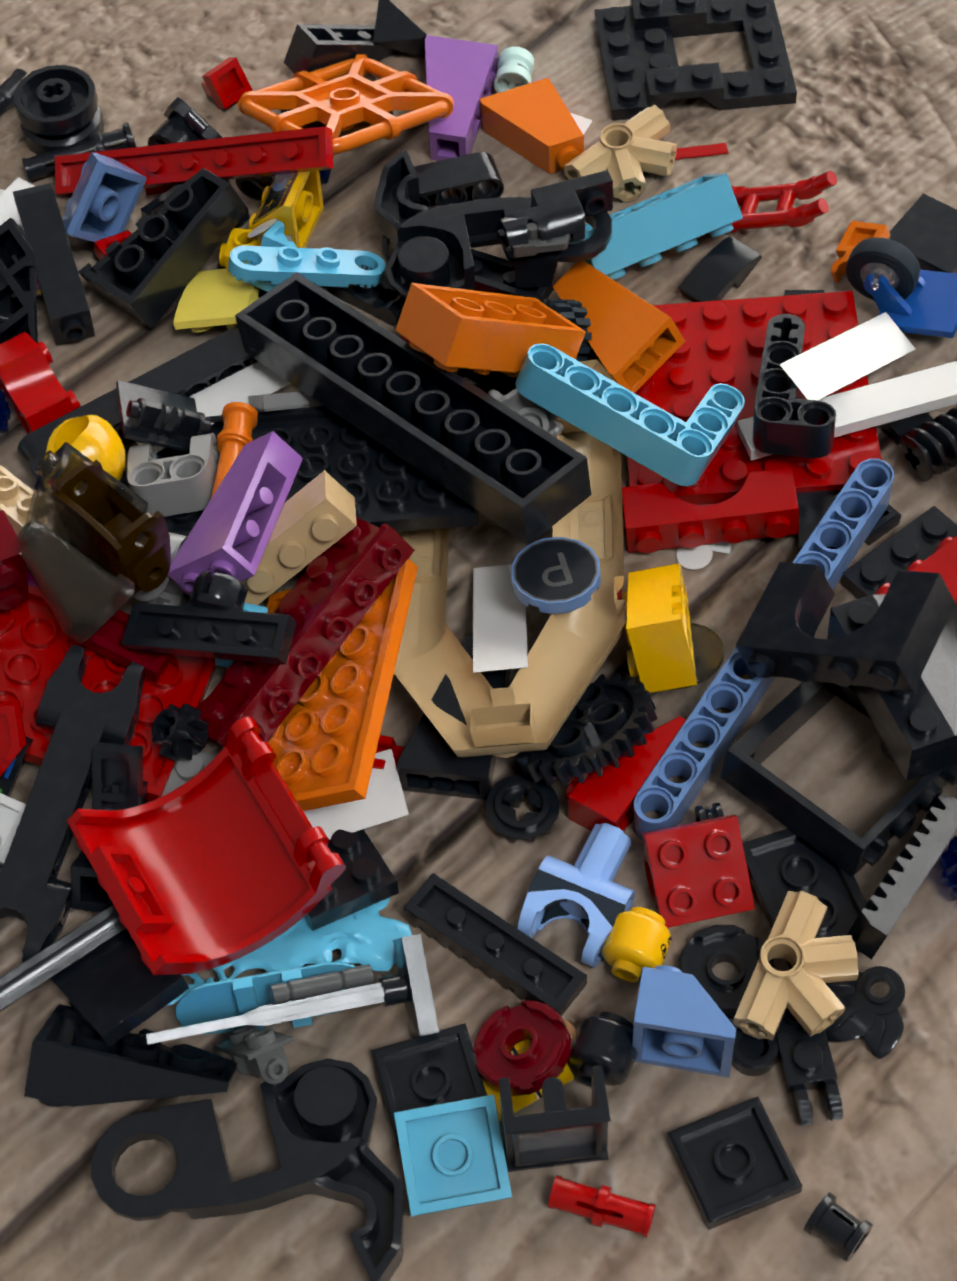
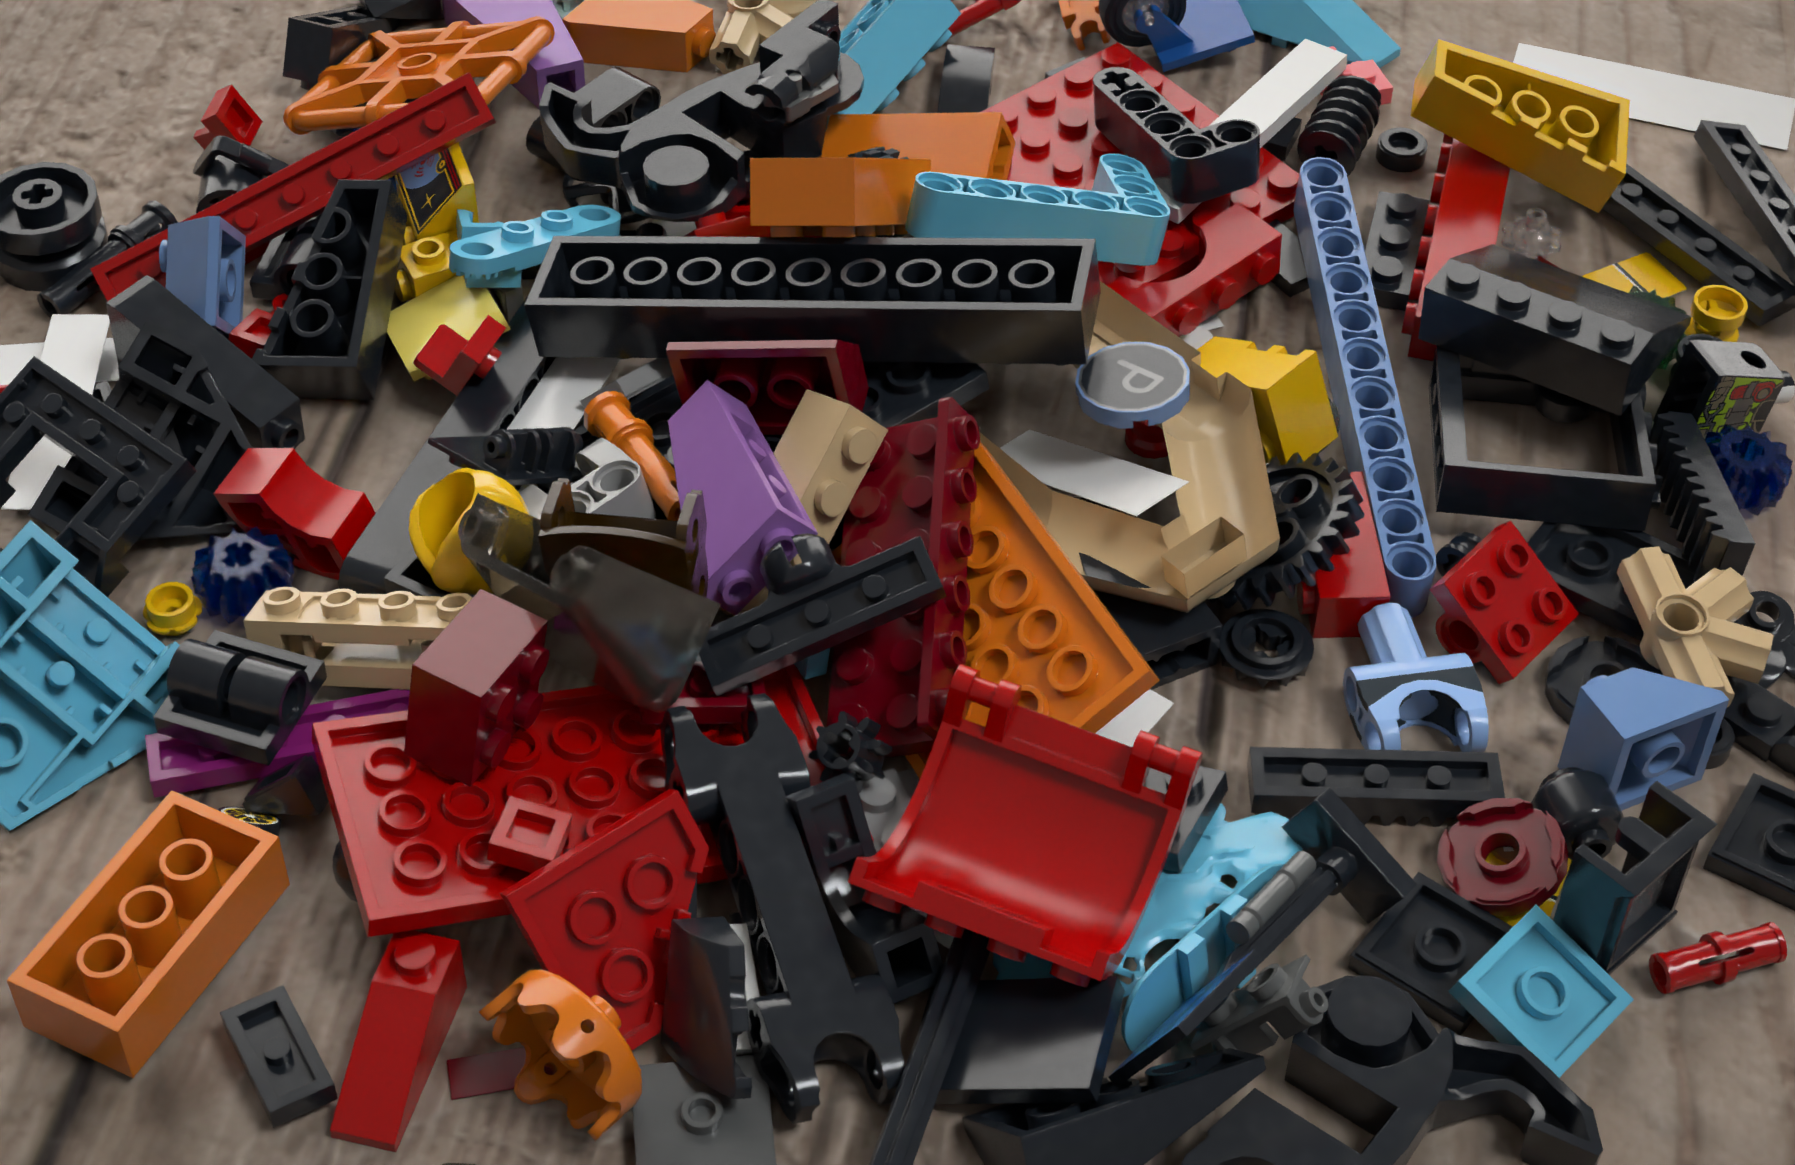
camera: 40 degrees left, 10 degrees down
white sticker [248,218,276,238] -> none
yellow head [601,907,672,983] -> none
black arch [735,562,956,692] -> none
white sticker [779,312,916,400] -> none
none -> red bracket [413,315,506,396]
none -> dark red slope [666,340,869,435]

